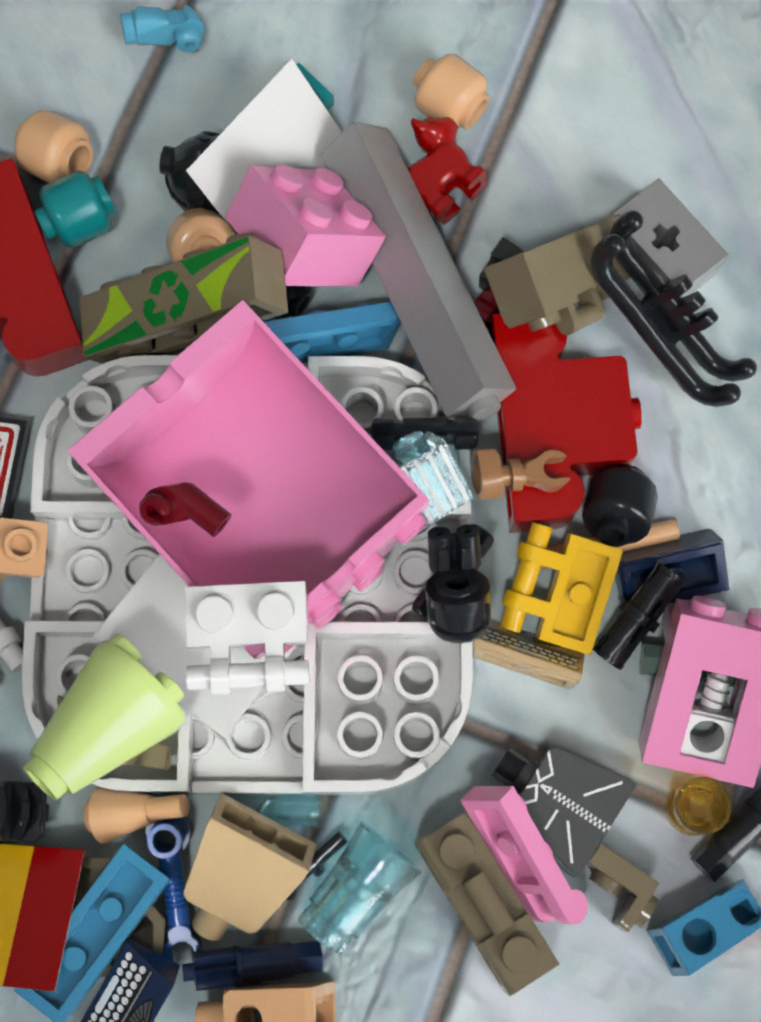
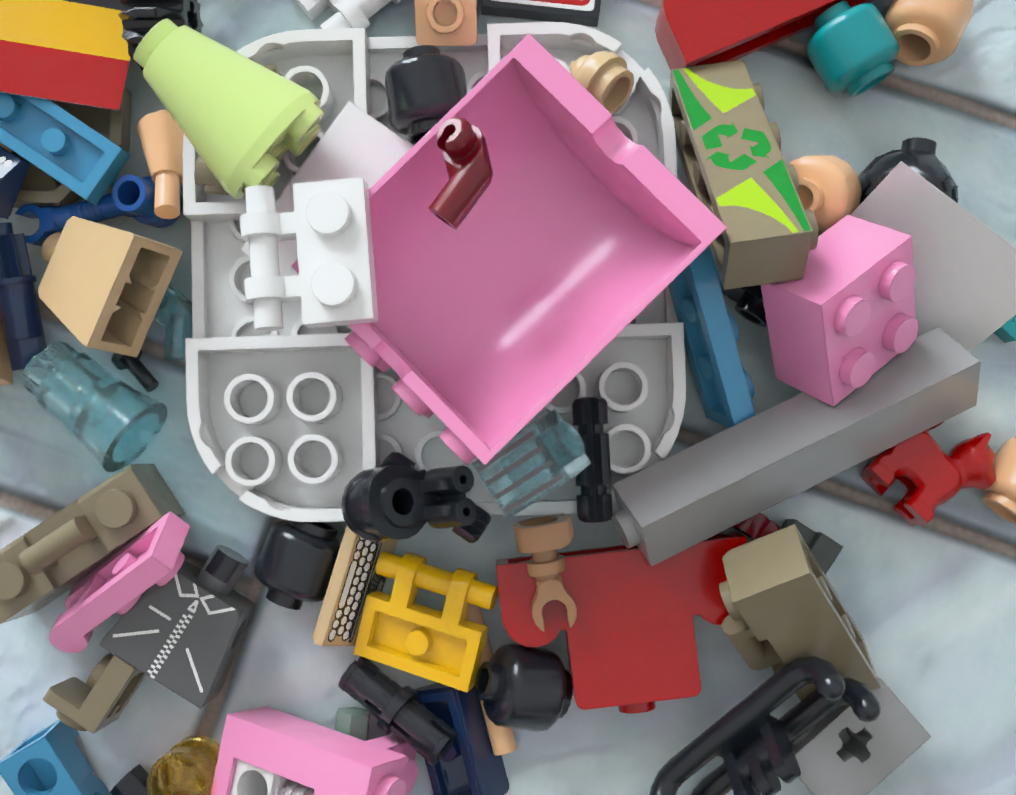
camera: 90 degrees right, 10 degrees up
none -> black head [254,520,341,610]
none -> black head [385,45,467,144]
none -> tan plate [570,51,634,115]

